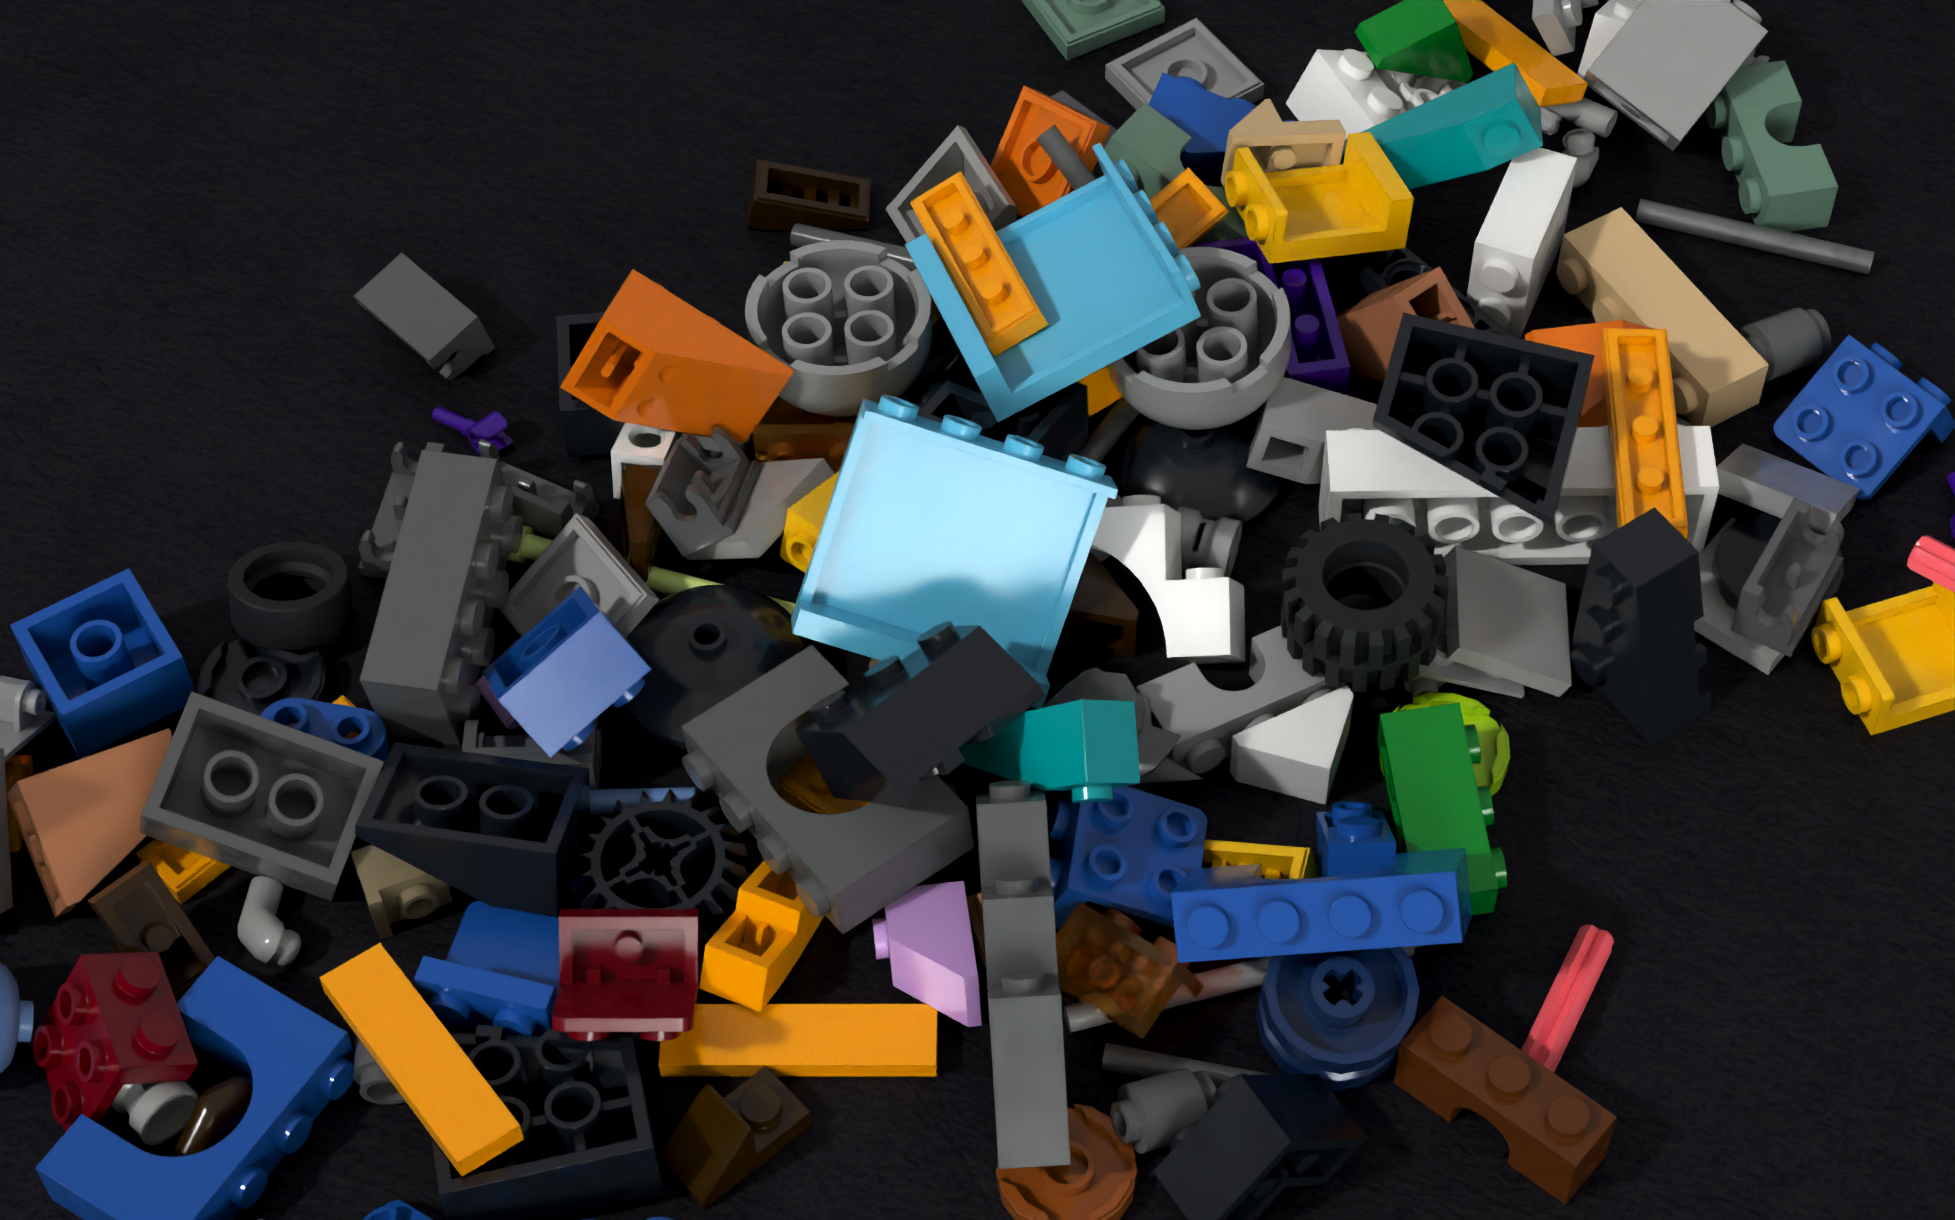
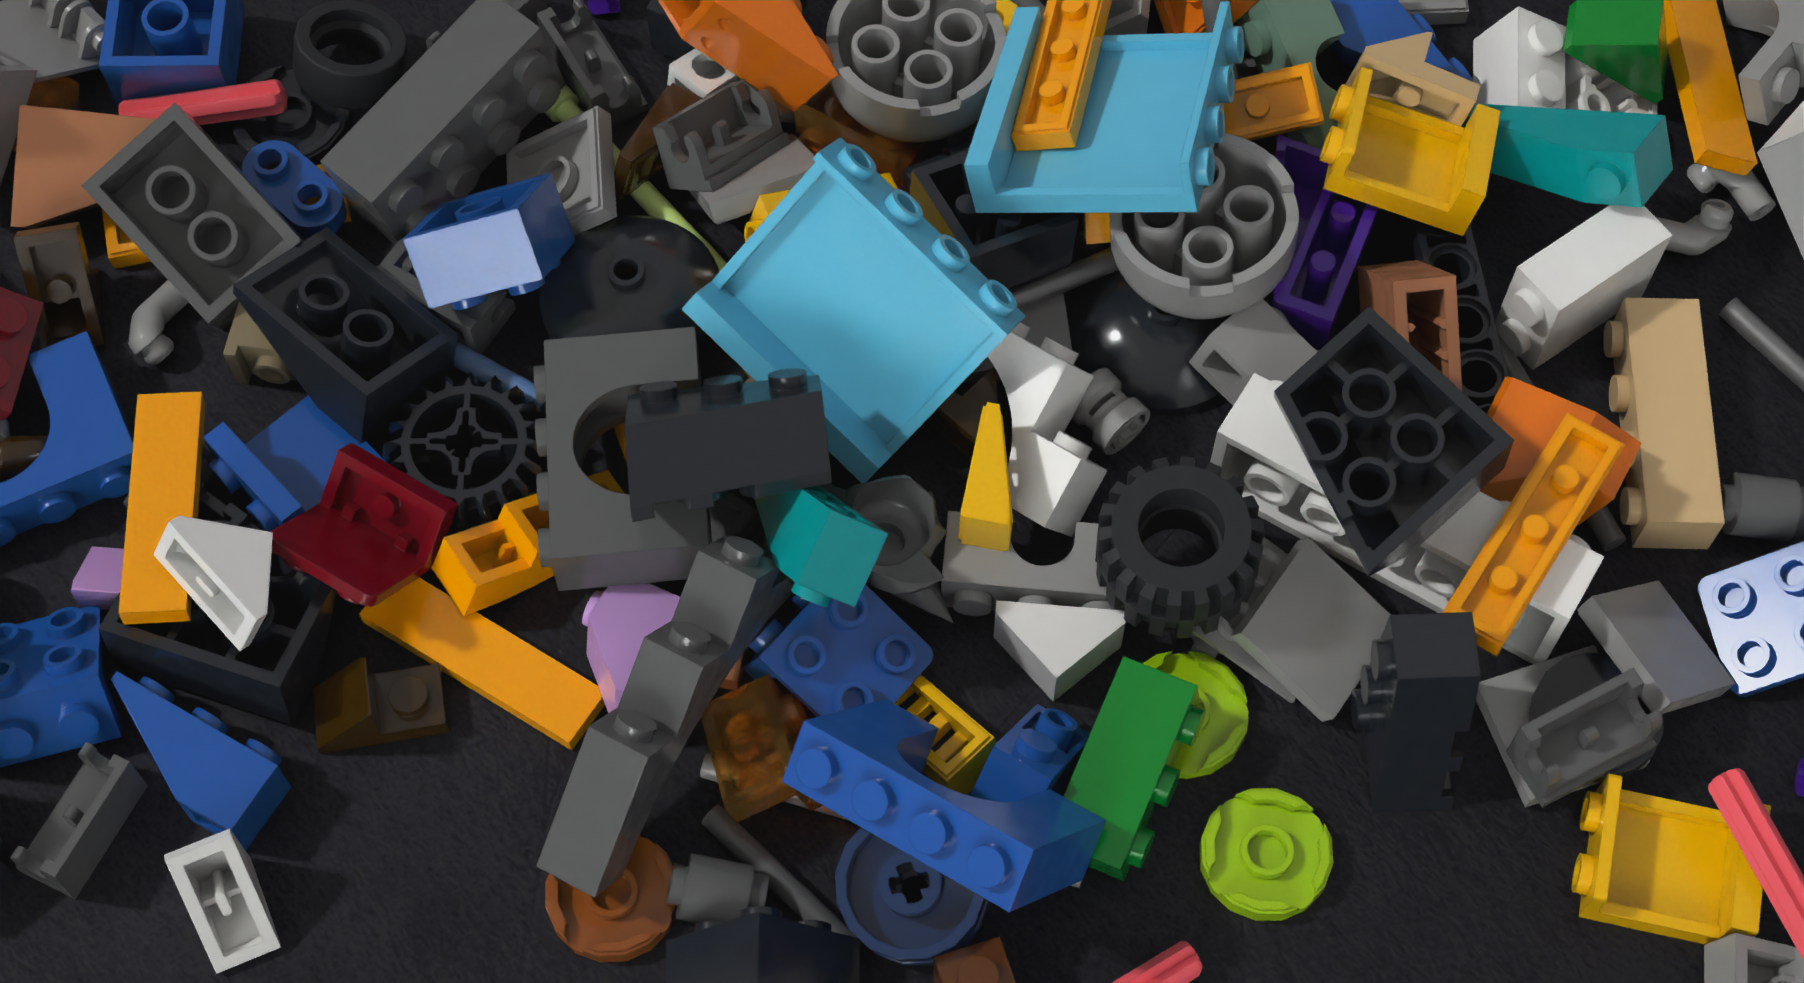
camera: 30 degrees right, 10 degrees up
none -> lavender slope [71,546,124,610]
none -> coral axle [118,79,288,125]
none -> white slope [153,515,273,651]
none -> yellow slope [958,402,1013,551]
none -> lime tile [1199,788,1334,921]

